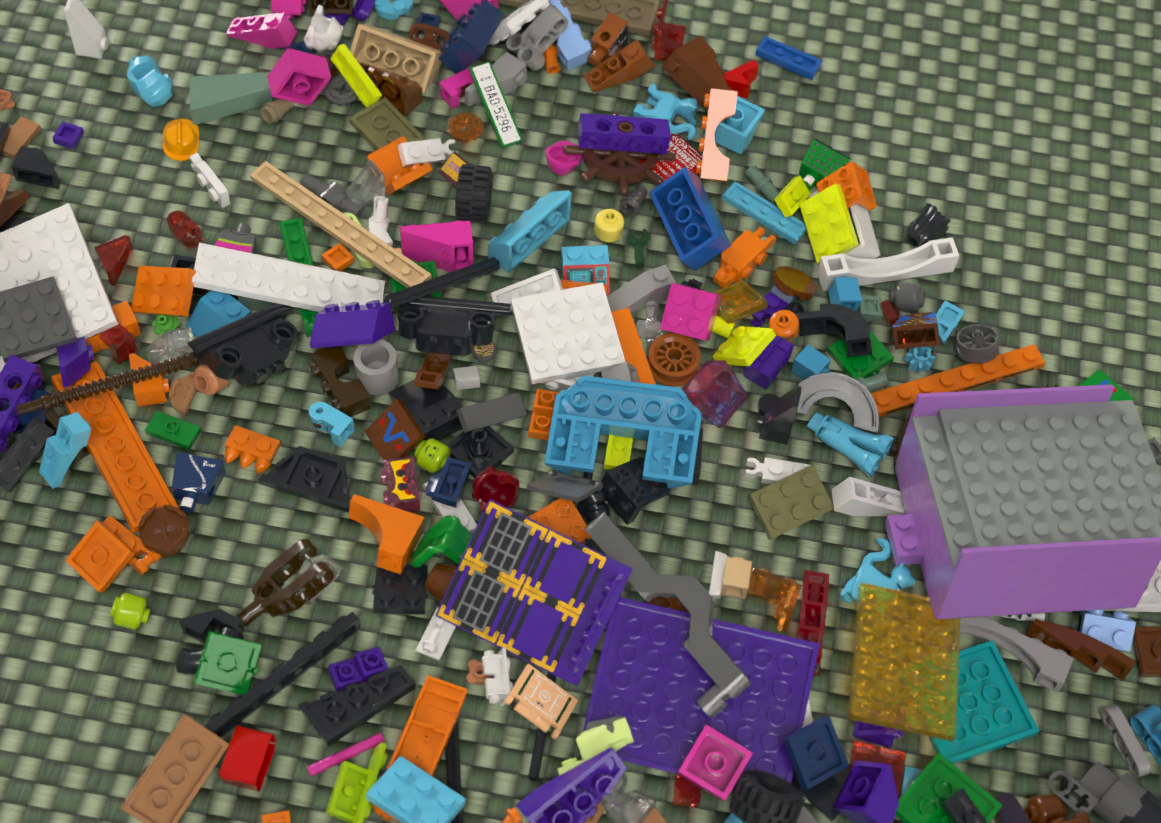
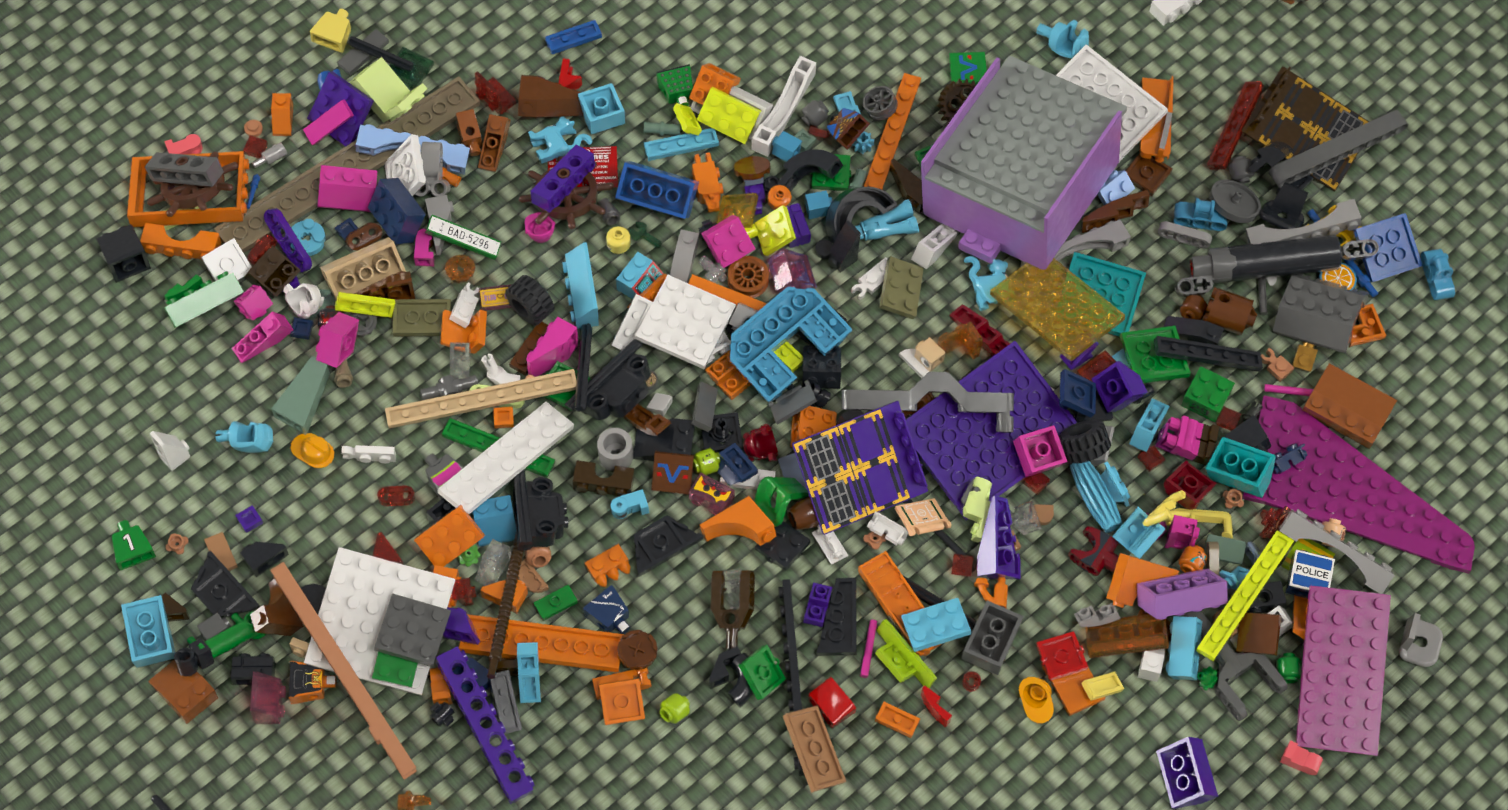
camera: 50 degrees left, 5 degrees up
dark purple slope [310,300,395,348] -> none
arch [696,89,738,182] -> none
black piece [906,203,951,248] -> none
none -> clear red plate [951,554,974,577]

